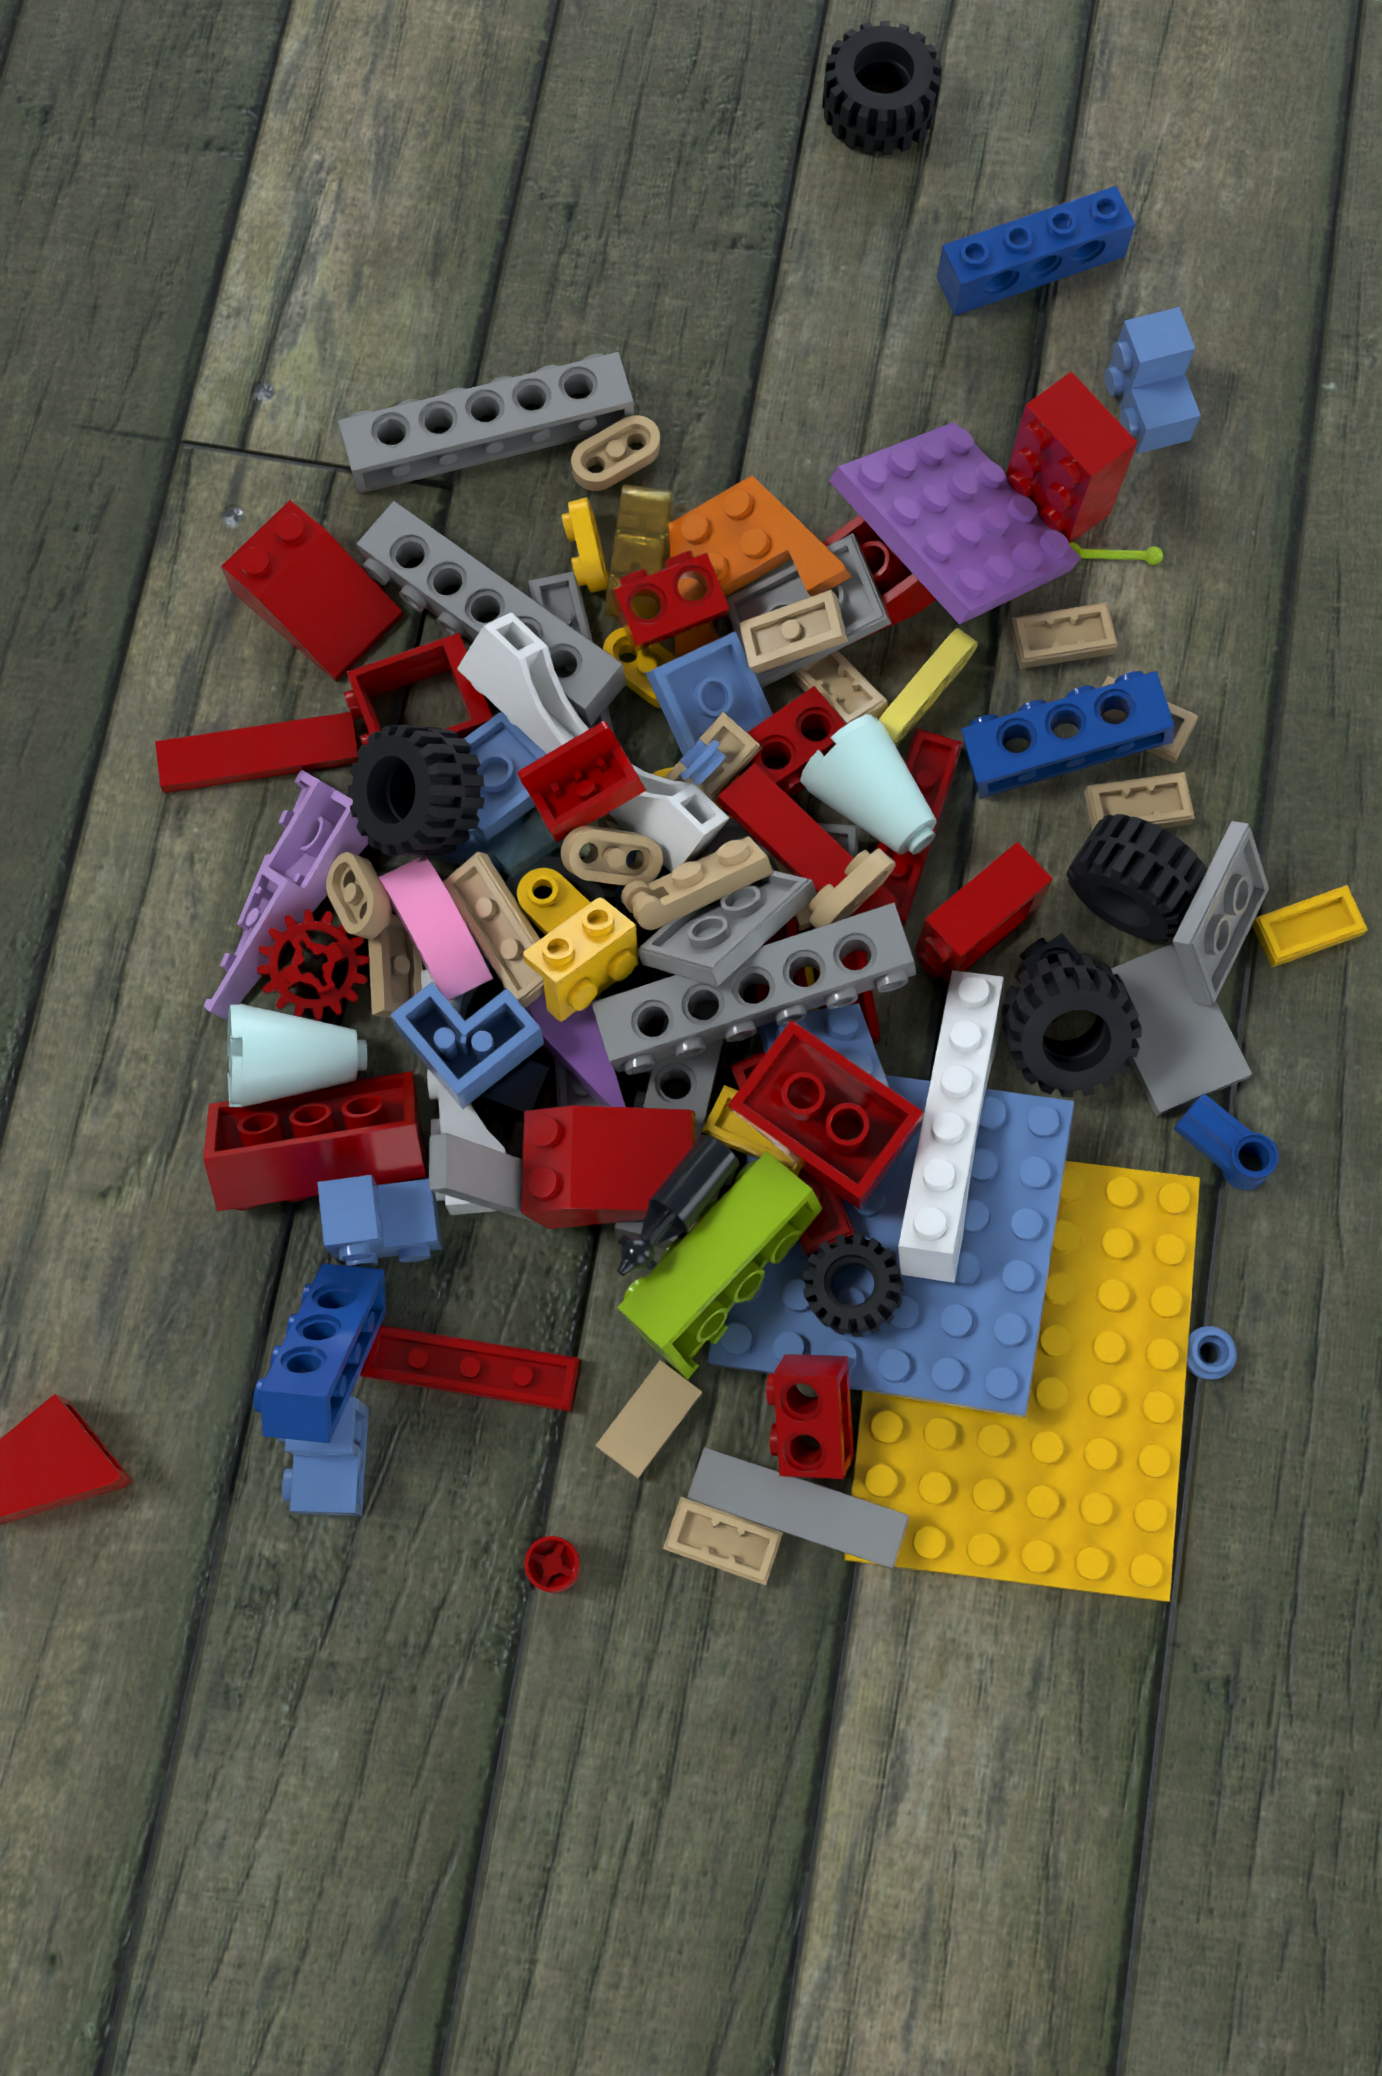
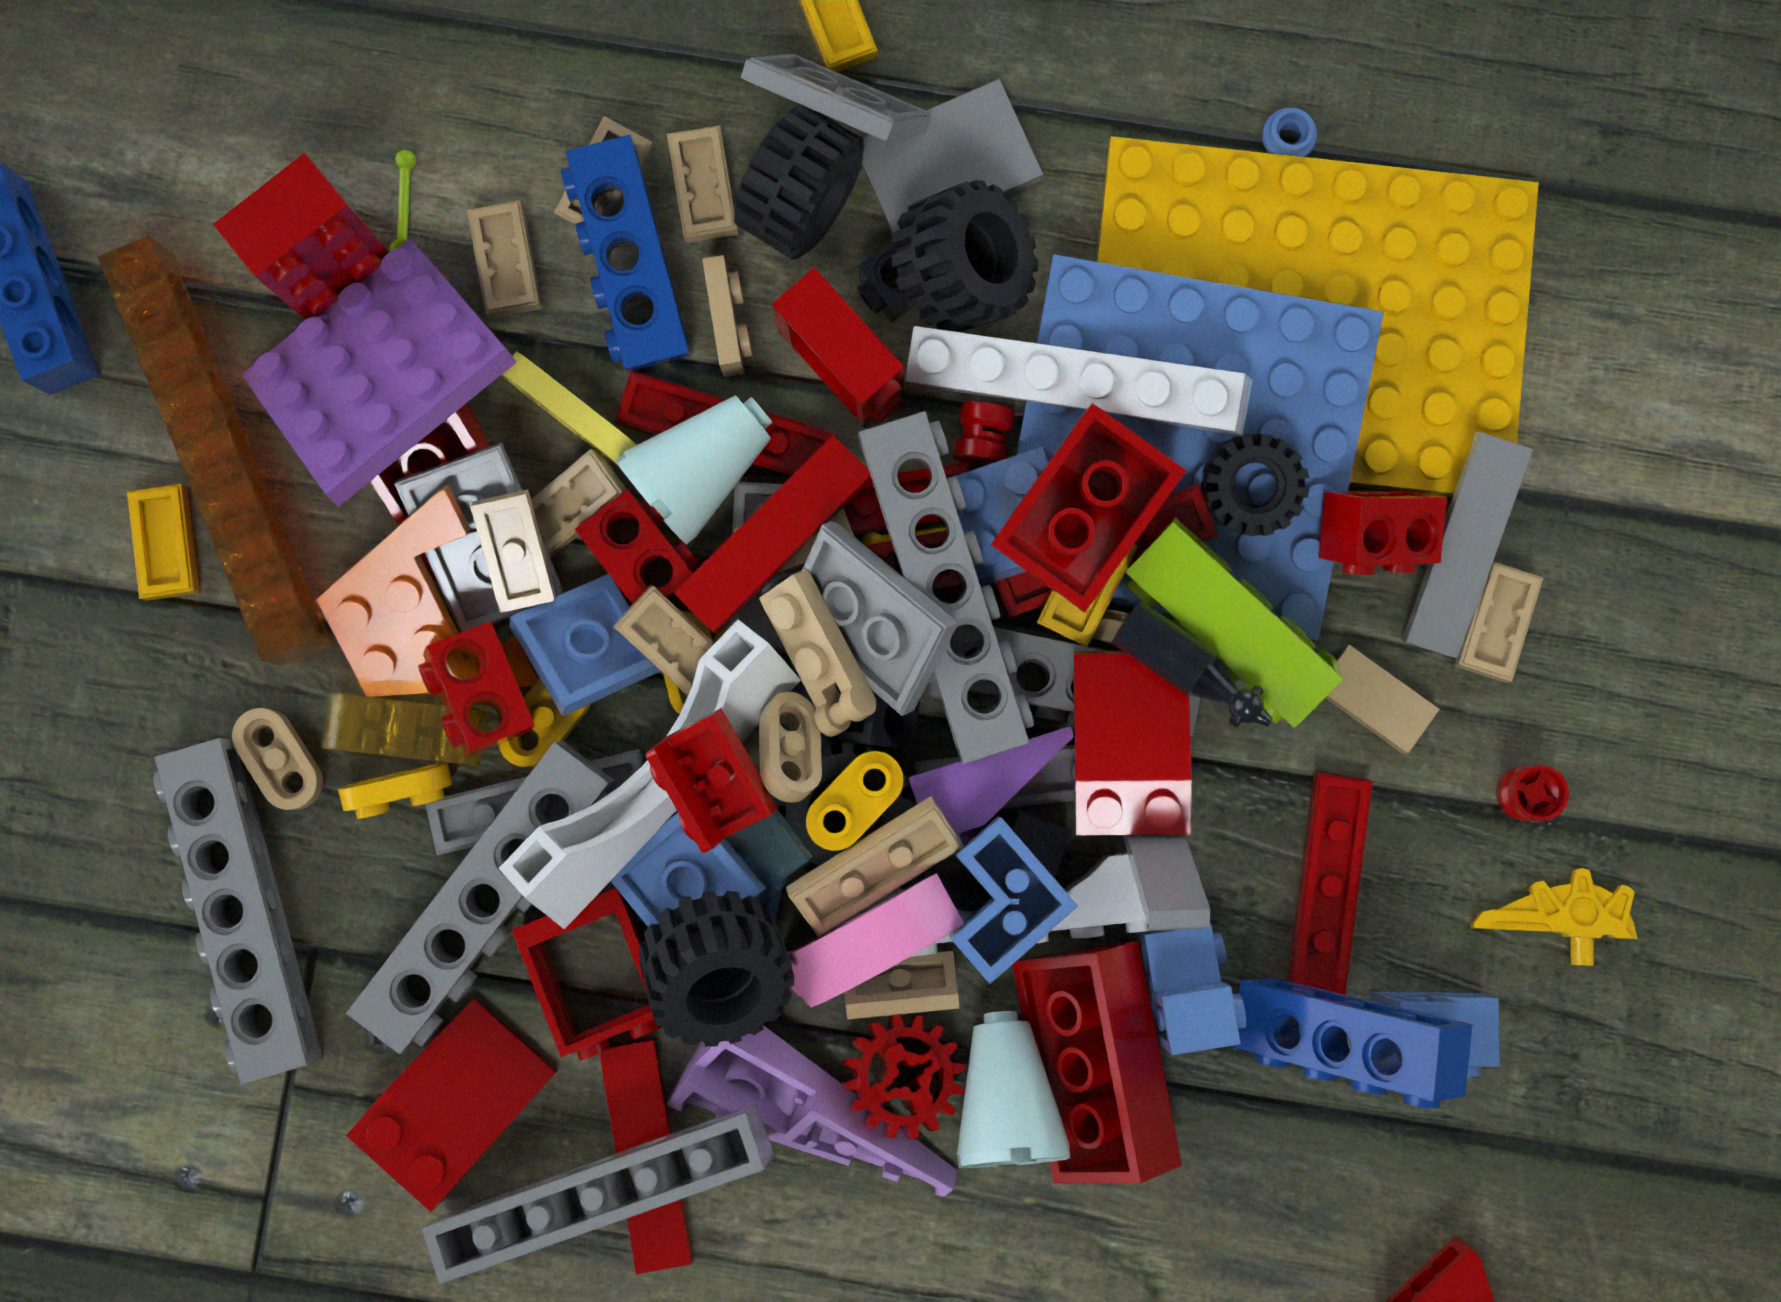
camera: 90 degrees left, 10 degrees up
tan plate [326,852,392,939] -> none
yellow bracket [523,898,639,1022] -> none
medium blue plate [679,739,726,786] -> none
tan plate [809,849,896,928] -> none
medium blue brick [1104,307,1201,454] -> none
blue piece [1173,1093,1279,1191] -> none
none -> clear orange brick [97,235,332,666]
none -> yellow tile [127,484,200,601]
none -> light grey brick [421,1104,775,1285]
none -> tan plate [702,255,752,377]
none -> red wheel [953,401,1015,467]
none -> yellow piece [1470,868,1638,966]

